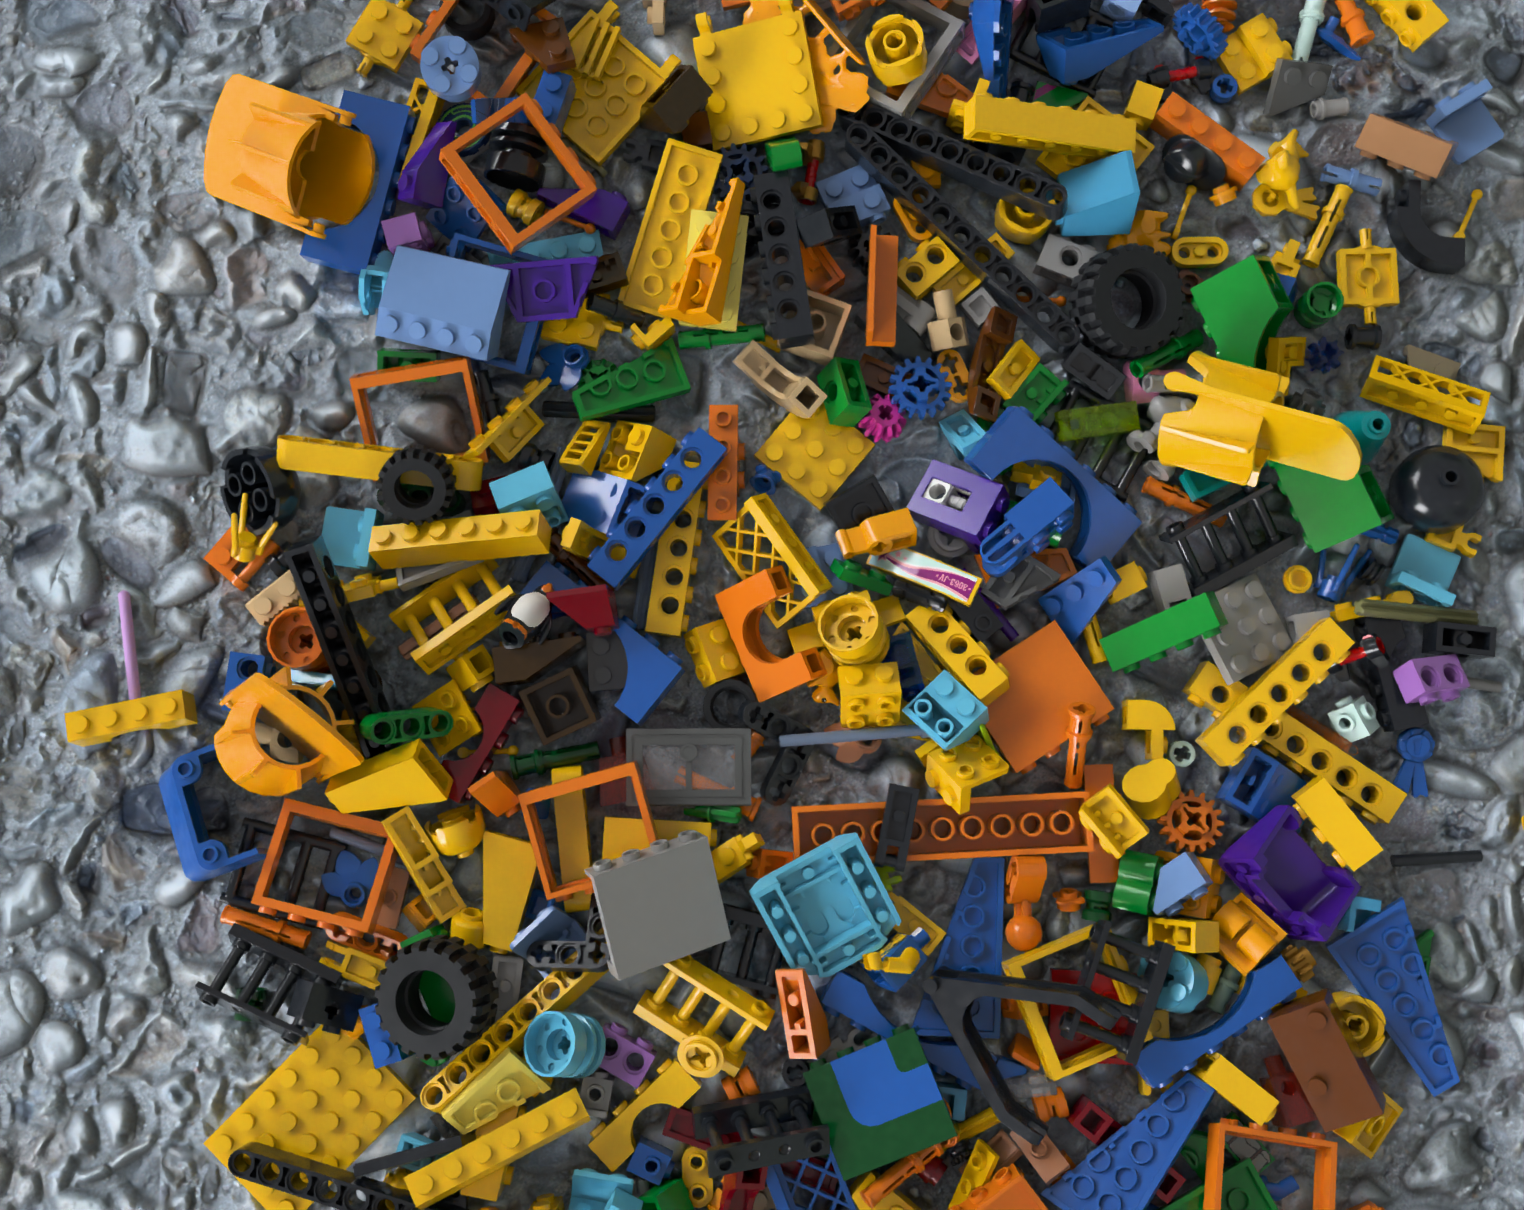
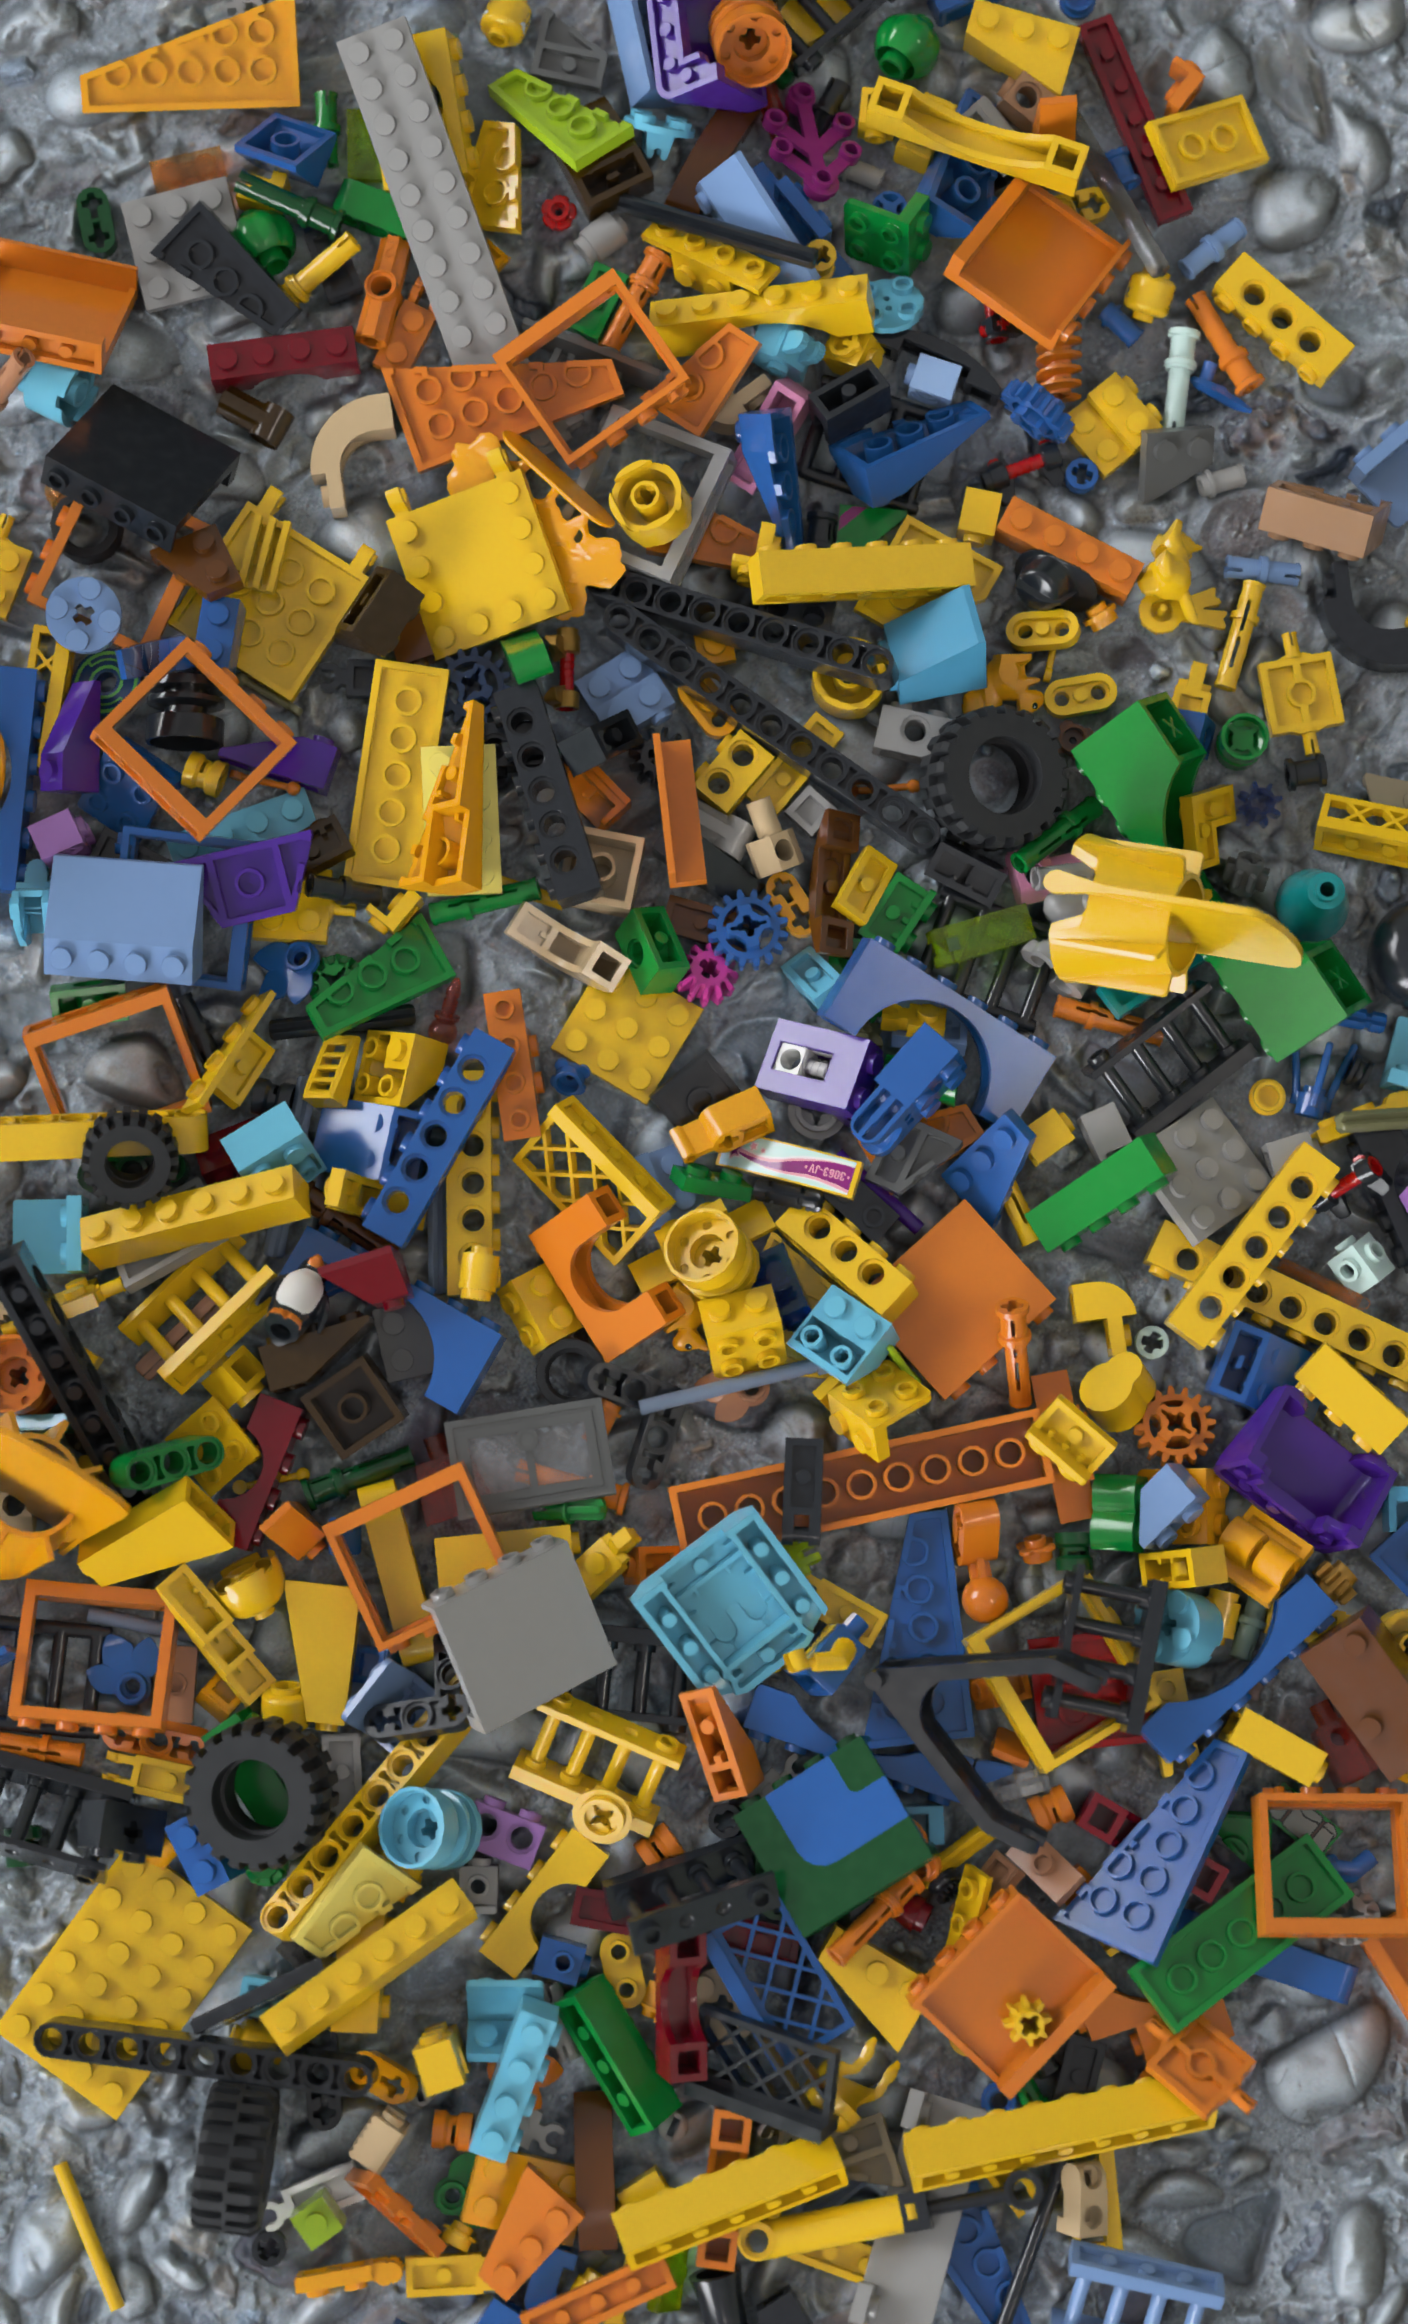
camera: 10 degrees left, 0 degrees up
none -> clear red bar [428,978,461,1045]
none -> yellow brick [458,1245,500,1302]
none -> yellow plate [1006,609,1081,652]

